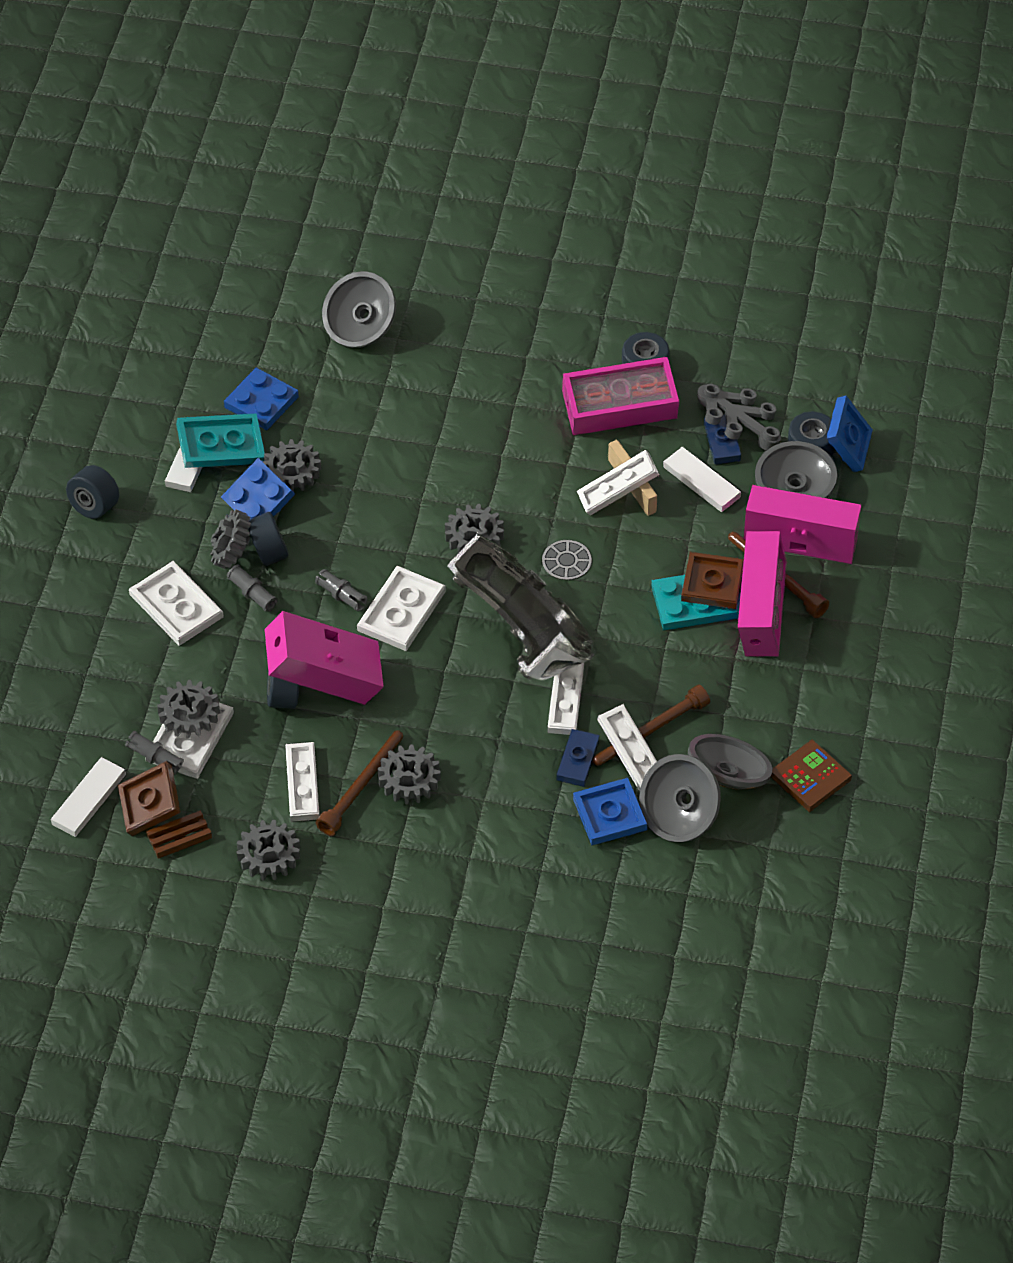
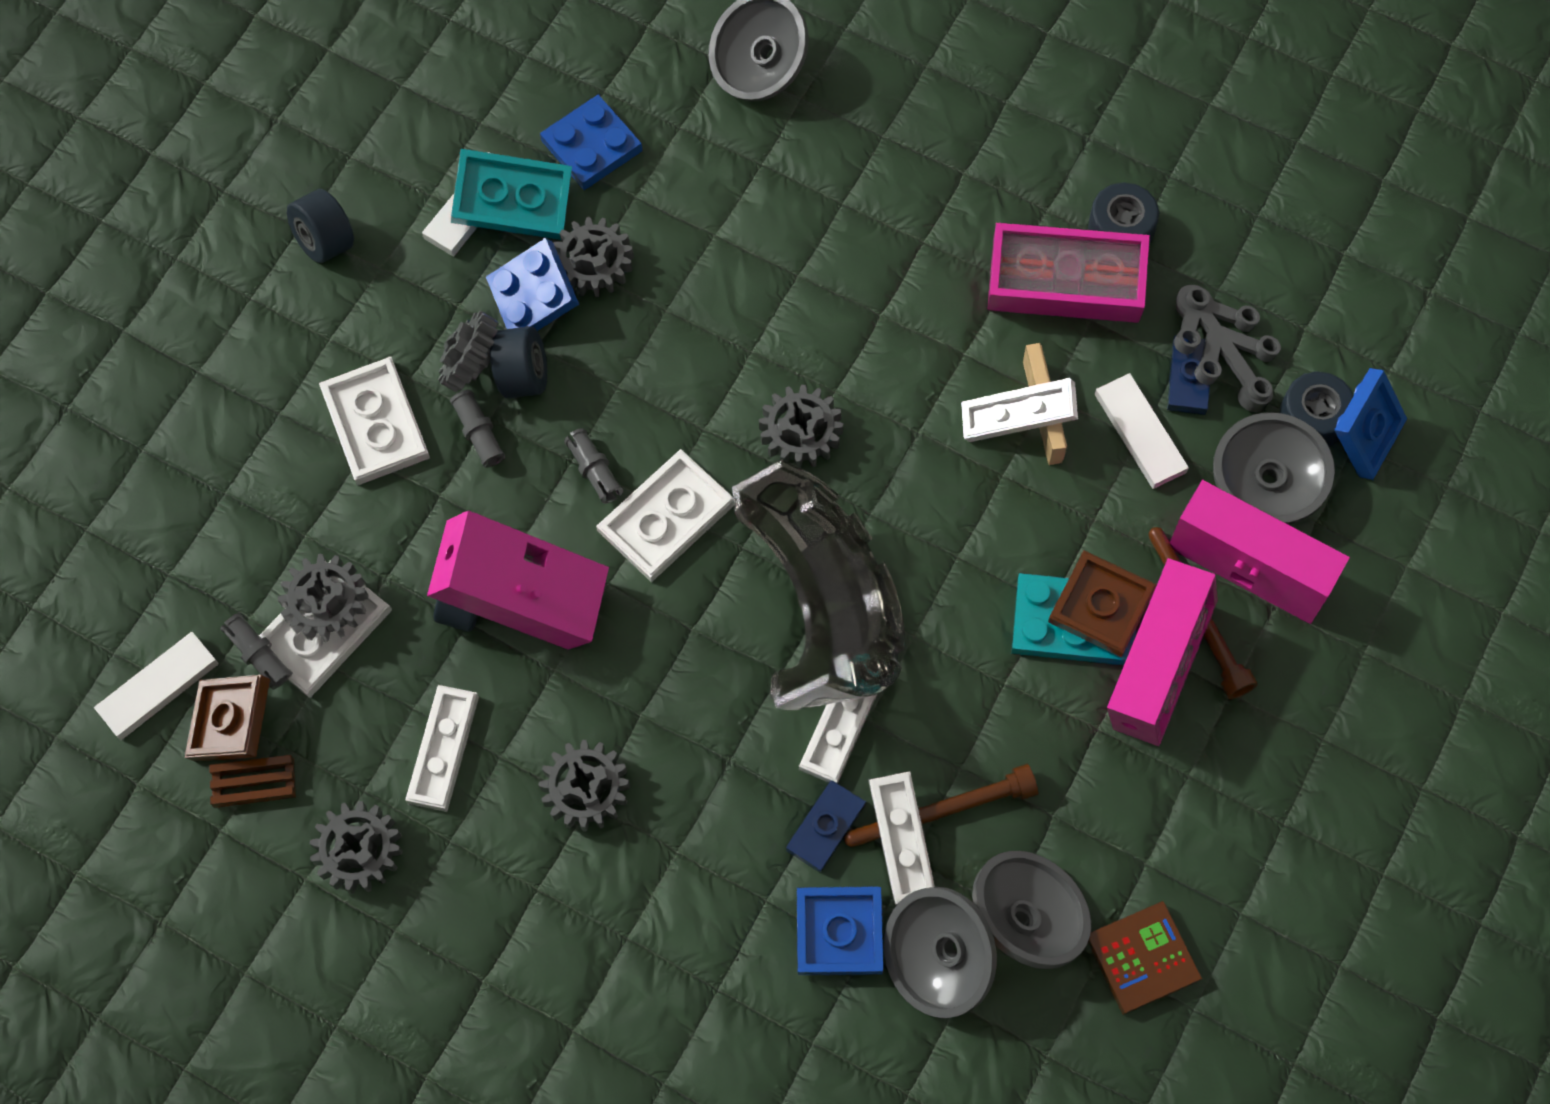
camera: 20 degrees right, 15 degrees up
reddish brown piece [316,730,403,836] -> none
sticker [542,540,592,580] -> none

